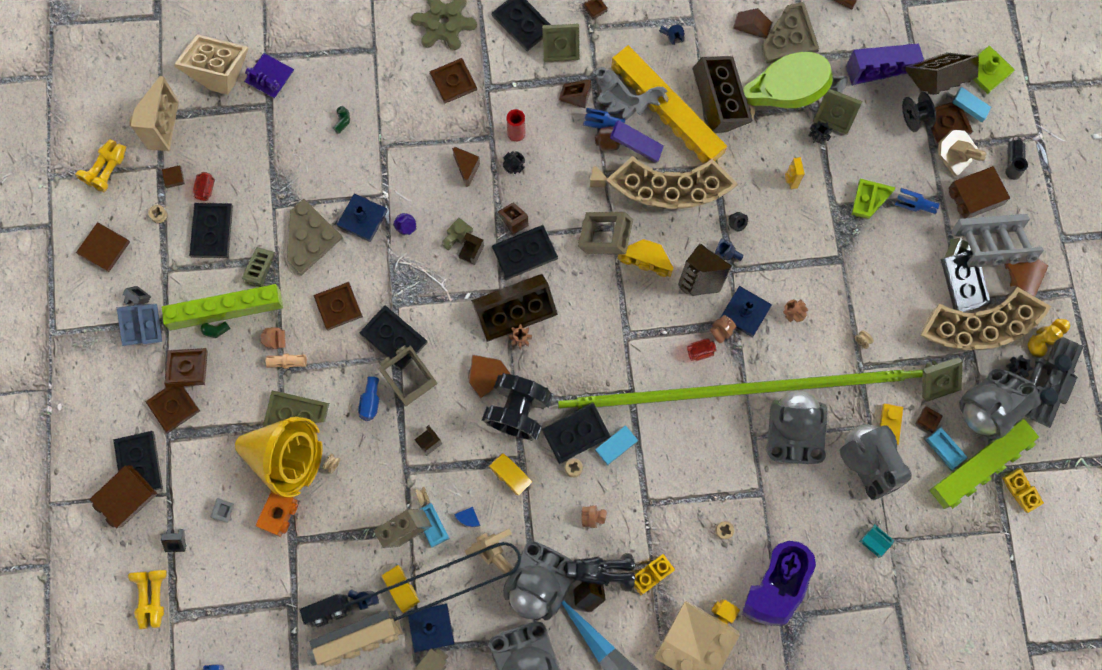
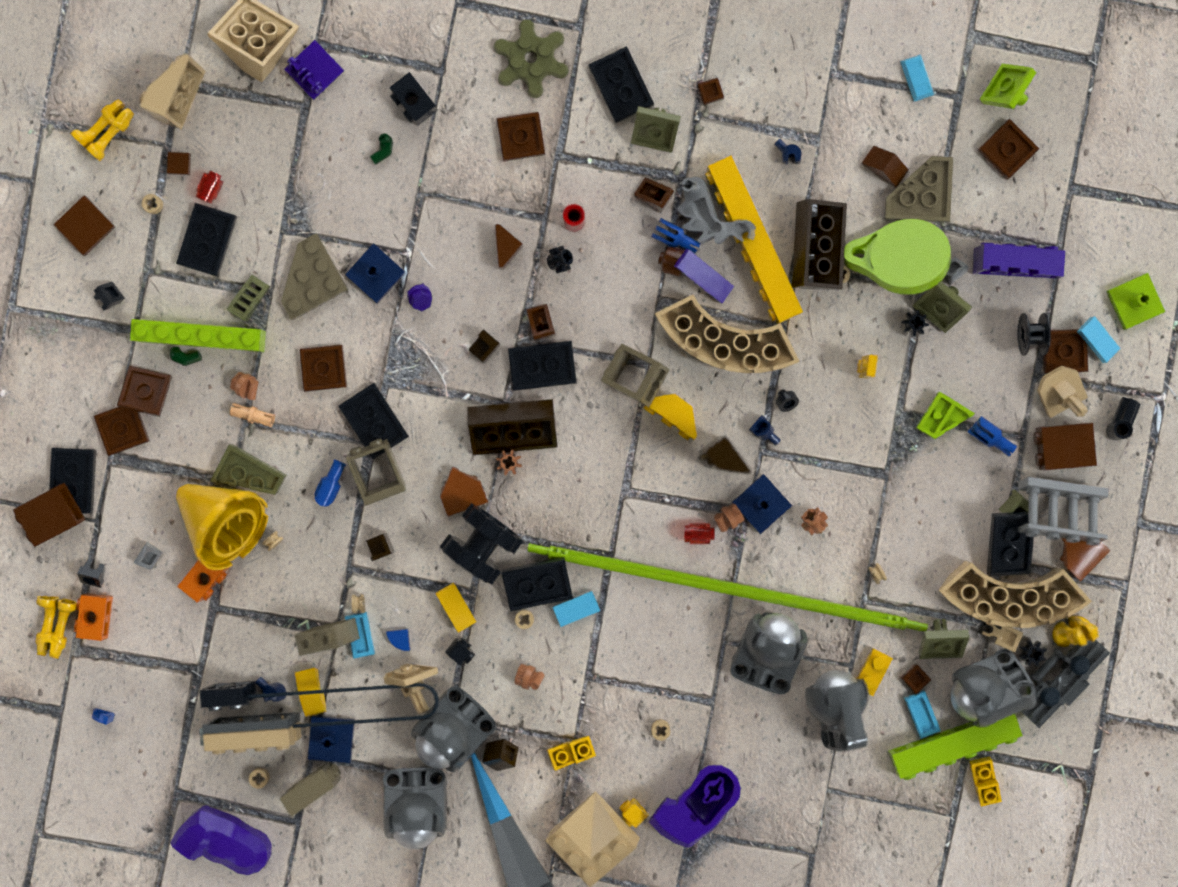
camera: 15 degrees right, 15 degrees up
sand blue slope [116,304,162,346] -> none
olive plate [442,218,473,251] -> none
black piece [565,553,635,592] -> none
tan slope [590,166,607,187] -> none
teal piece [859,524,894,558] -> none
dark brown slope [905,52,979,95] -> none
none -> orange brick [74,593,113,641]
none -> black brick [389,72,438,126]
none -> black plate [445,638,476,666]
none -> tan plate [981,622,1023,652]

